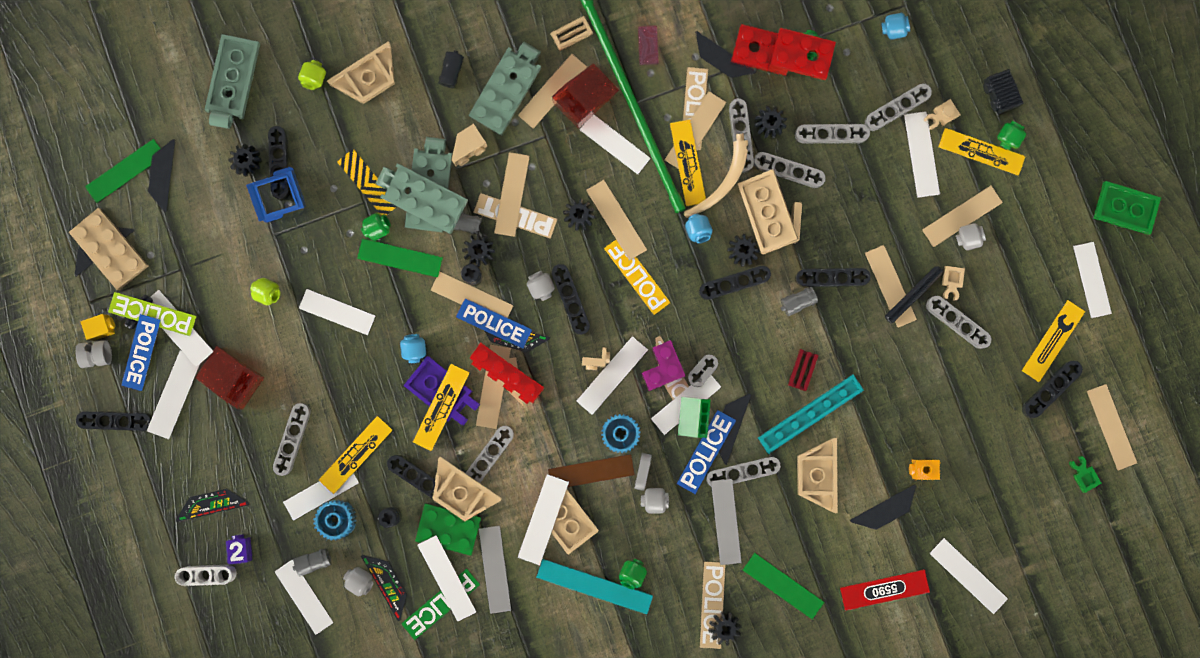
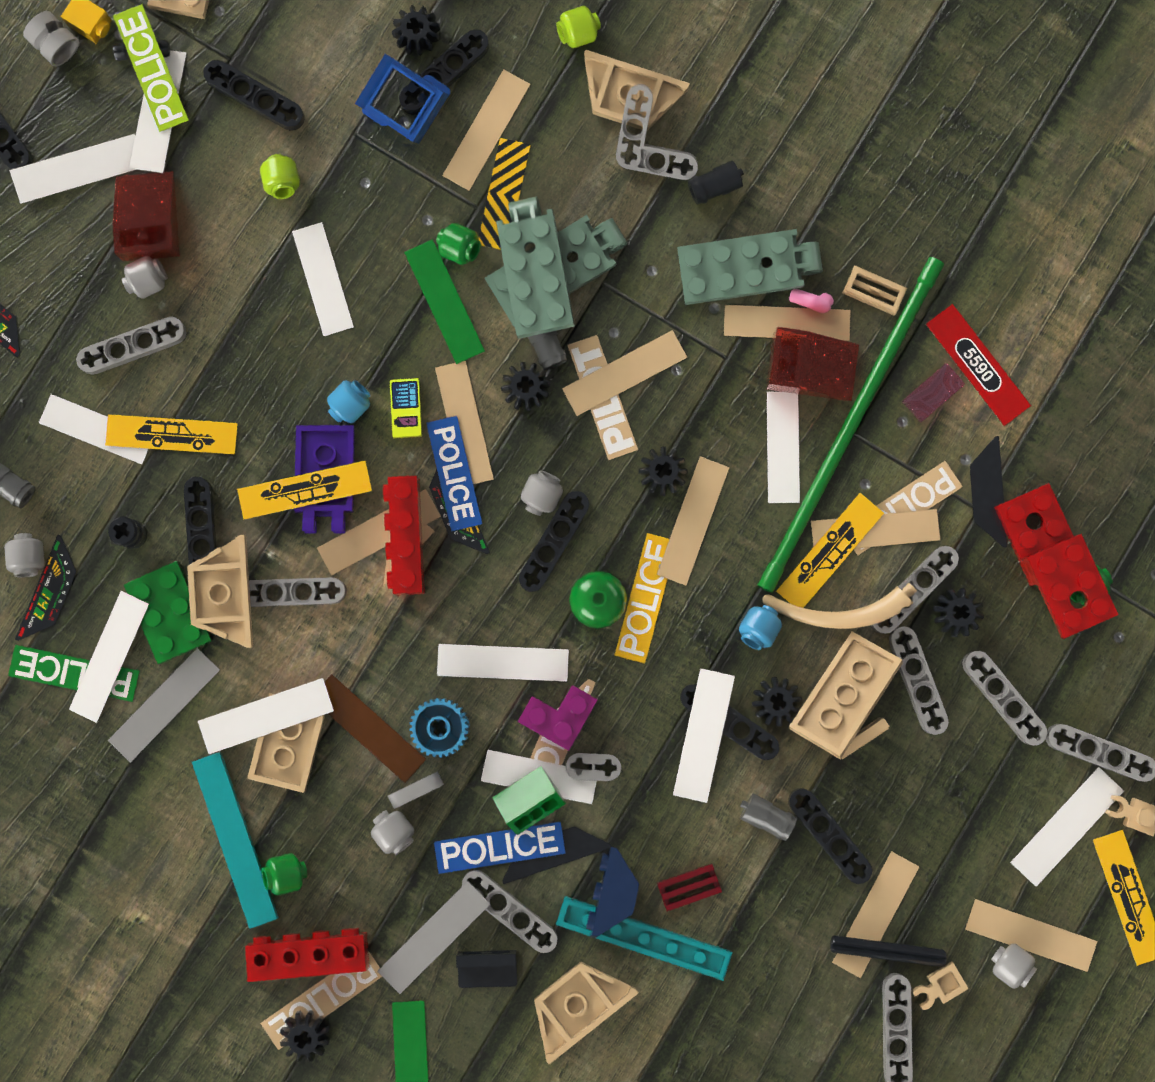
camera: 50 degrees right, 0 degrees up
blue sticker [121,314,160,391] -> none
dark azure brick [313,500,357,540] -> none
tan slope [452,124,487,167] -> none
black piece [461,264,483,286] -> none
tan bracket [582,347,610,370] -> none
none -> light grey head [122,256,168,299]
none -> black beam [203,60,305,131]
none -> red brick [245,928,370,982]
none -> tile [390,378,422,438]
none -> tan sticker [442,69,531,191]
none -> black panel [456,950,517,988]
none -> green cylinder [569,571,627,629]
none -> dark blue slope [586,847,639,938]
none -> light grey beam [616,84,698,180]
none -> white sticker [673,668,735,803]
none -> bright pink arm [789,289,834,314]
none -> red sticker [926,304,1031,426]

